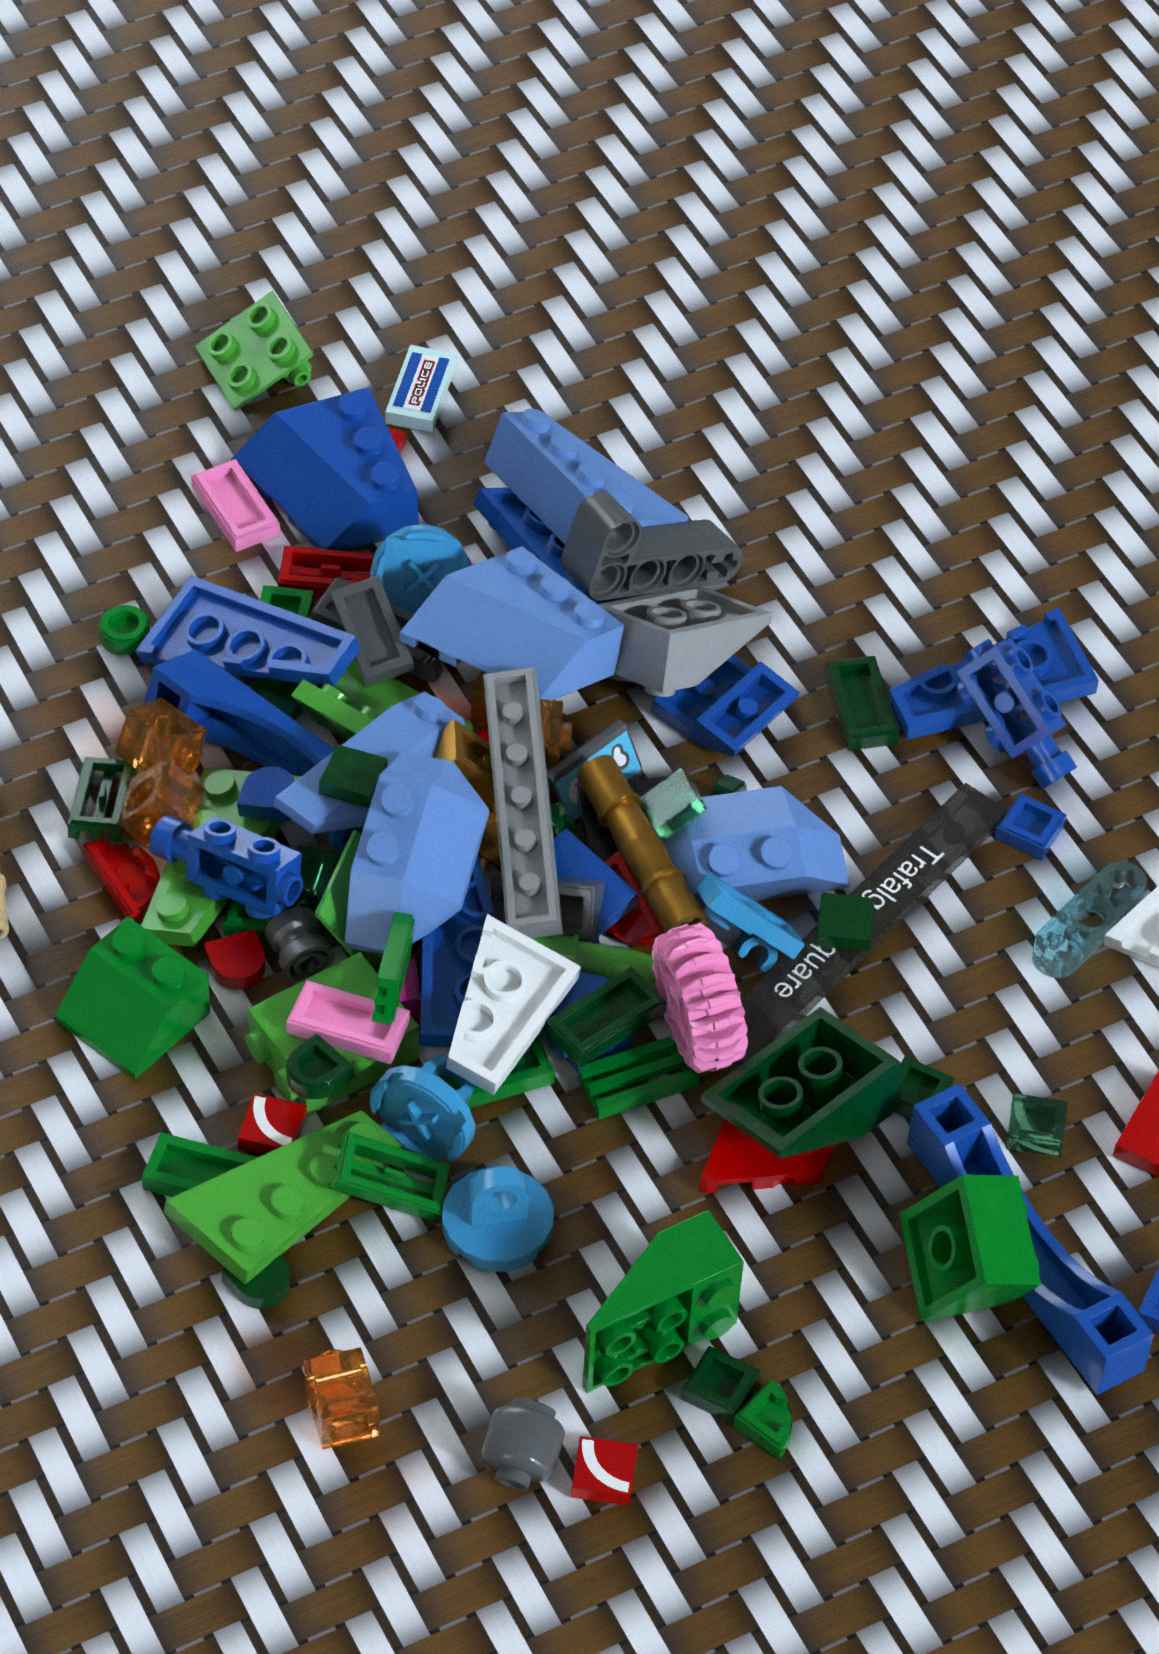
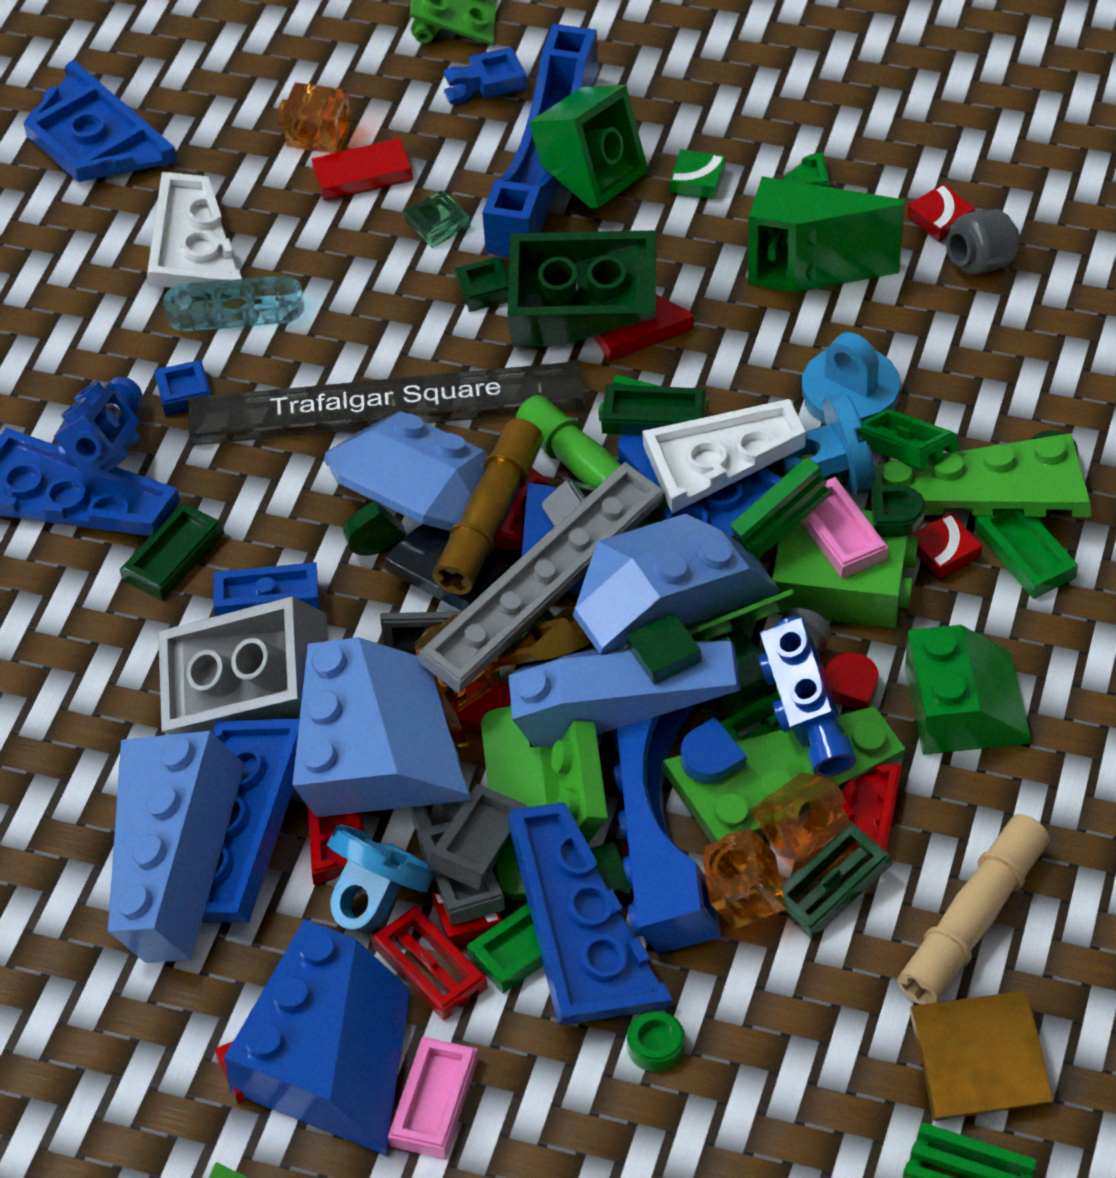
camera: 130 degrees left, 0 degrees up
clear orange brick [304,1347,379,1449] -> none
tile [385,345,457,433] -> none
dark grey beam [561,491,744,600] -> none
tile [641,768,707,840] -> none
bright pink gear [651,923,748,1073] -> none
dark azure plate [696,872,805,972] -> none
dark green tile [816,892,875,952] -> none
none -> green tile [670,149,725,199]

